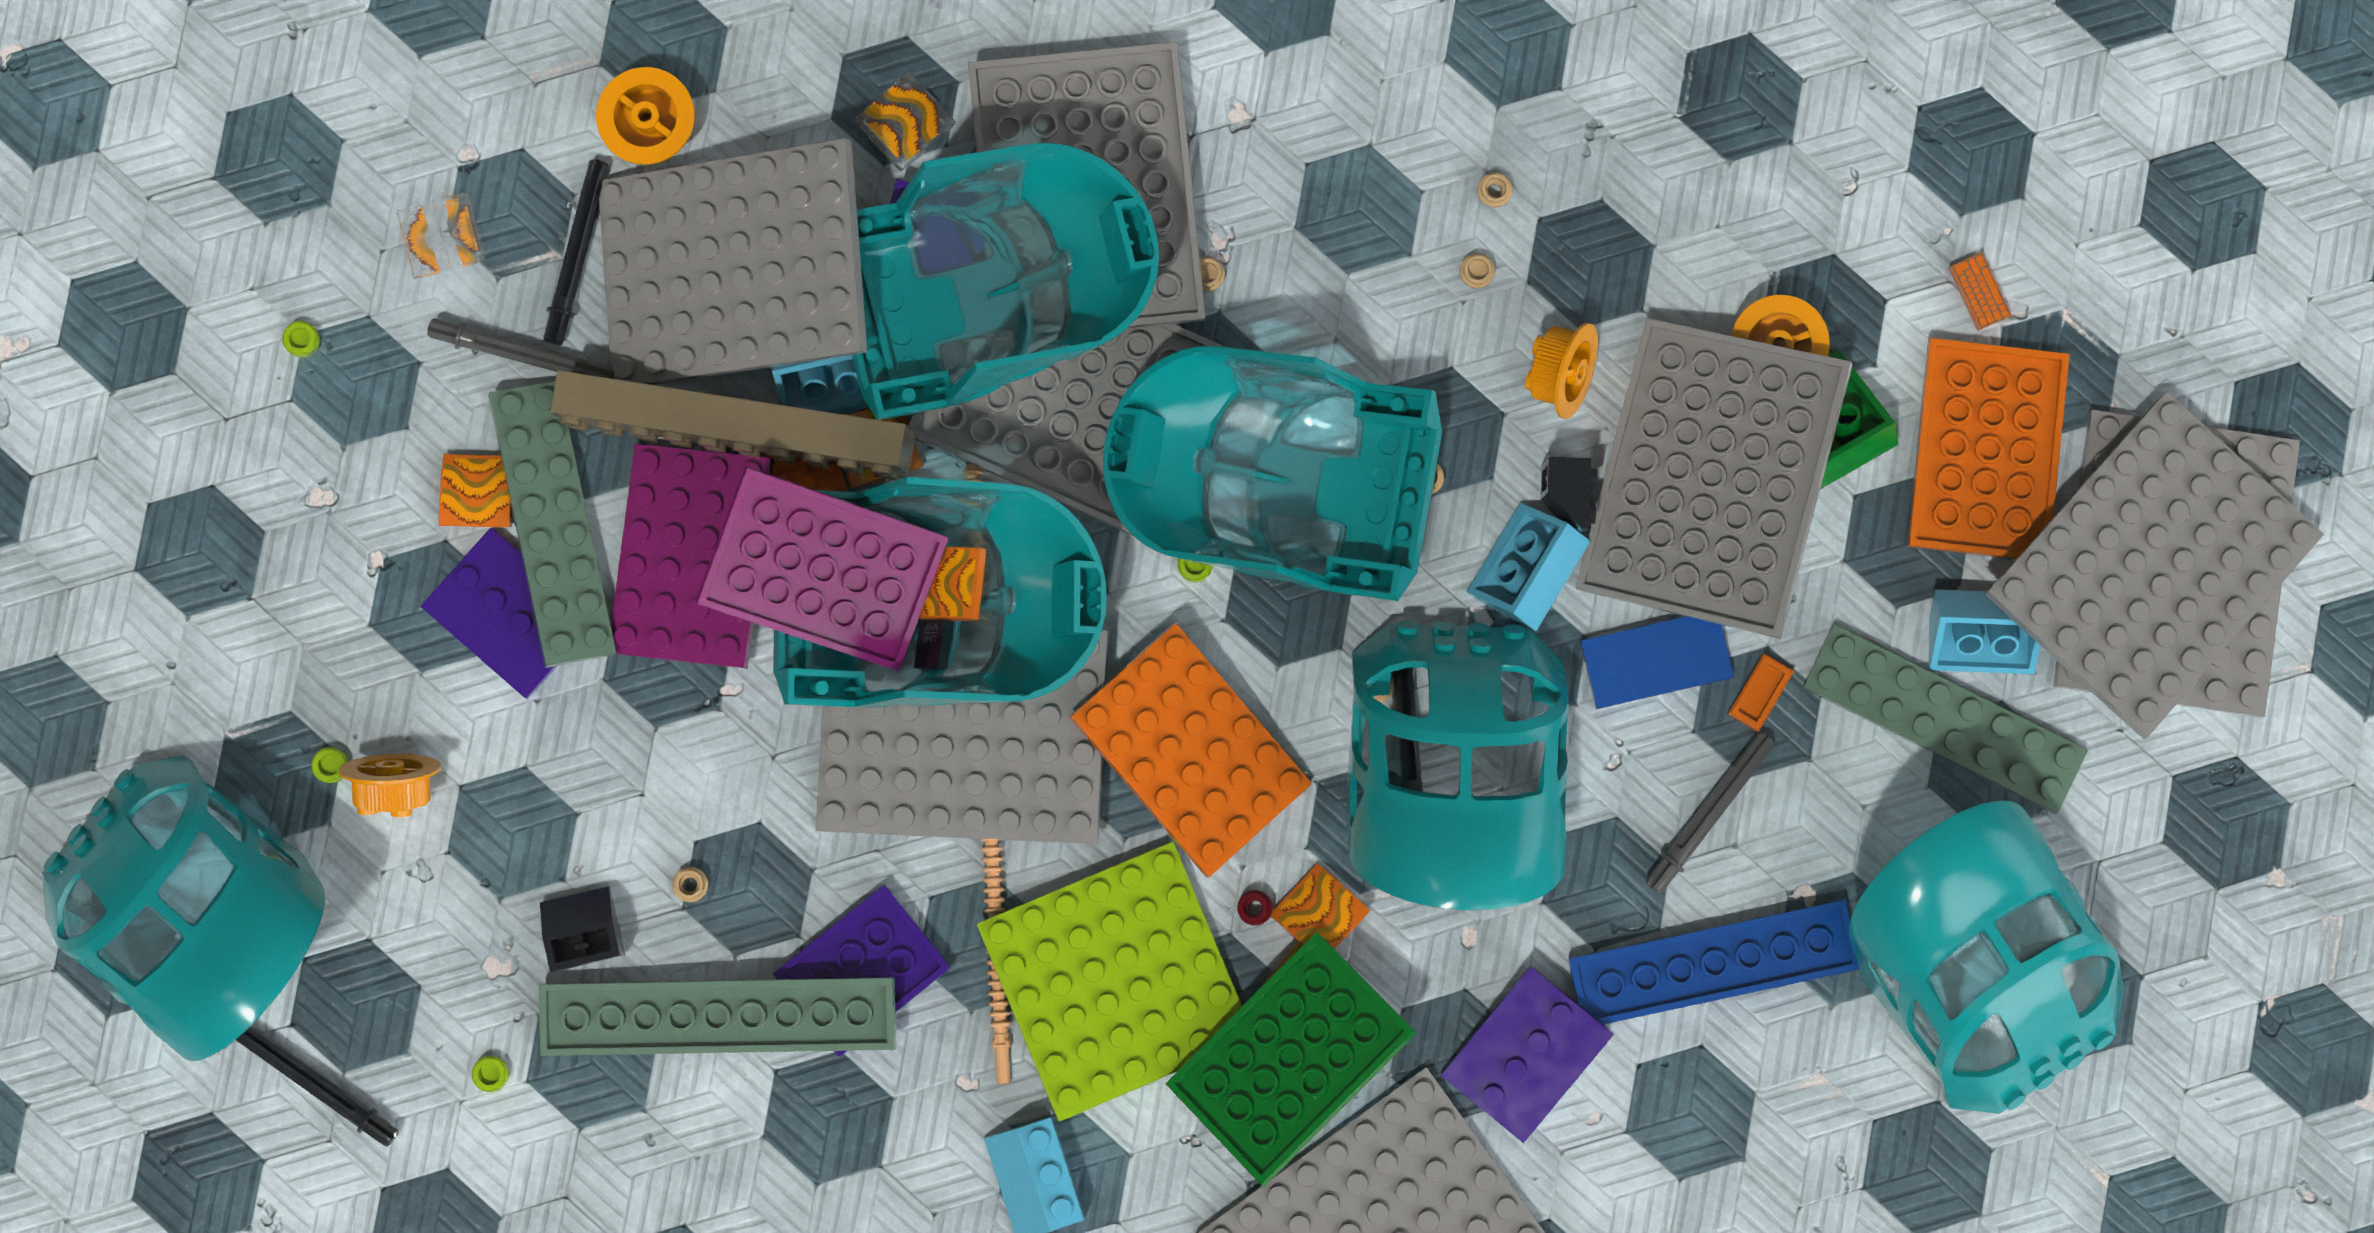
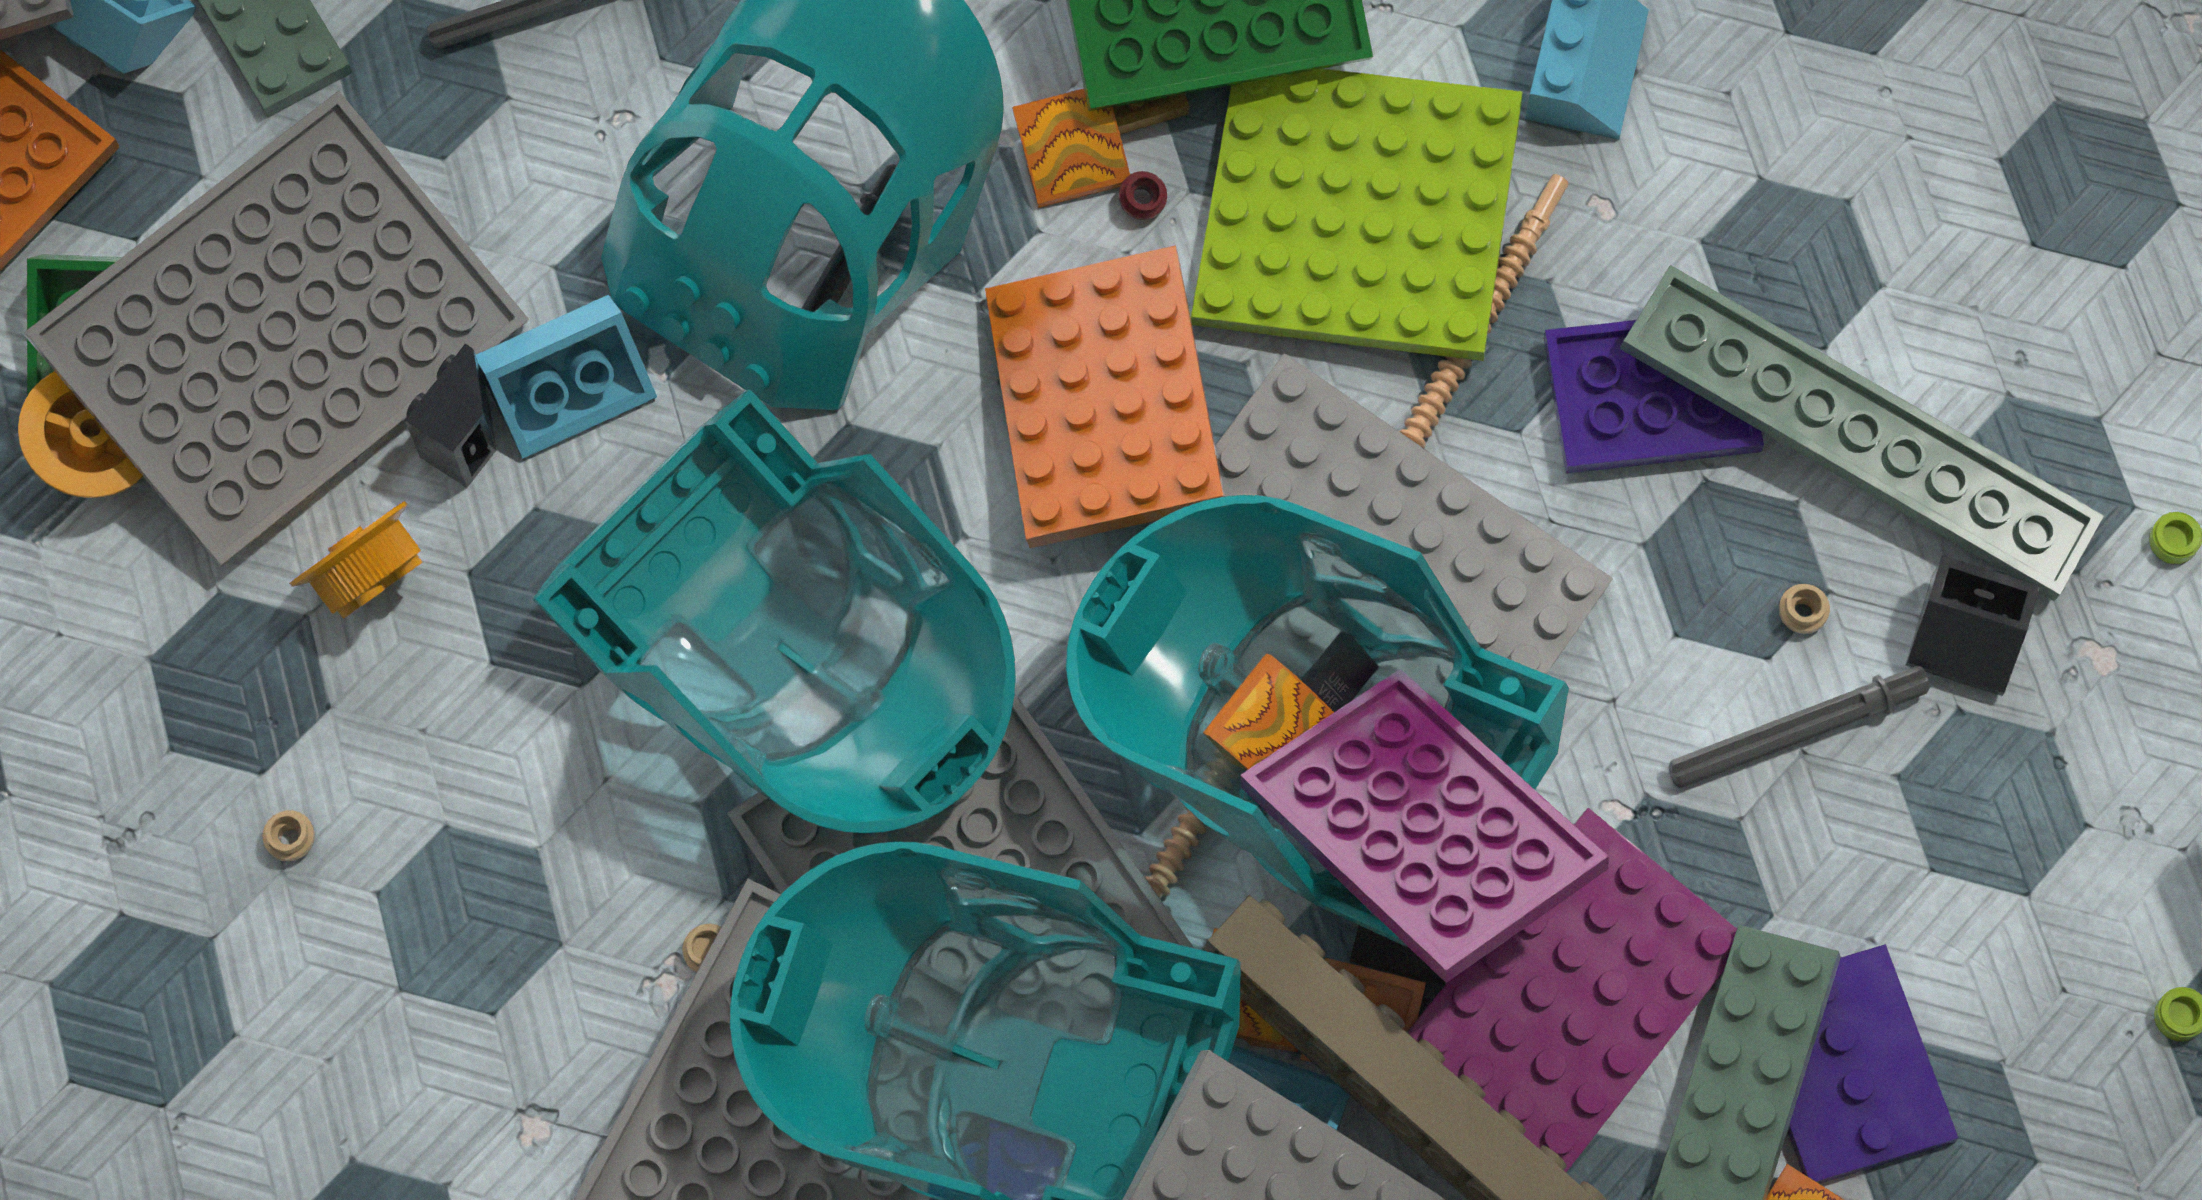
camera: 140 degrees left, 15 degrees down
light orange piece [339,754,441,817] -> none
tan plate [1460,253,1495,289] -> none
blue tile [1580,616,1734,710] -> none
orange tile [1727,653,1794,732] -> none
none -> dark grey axle [1668,666,1930,788]

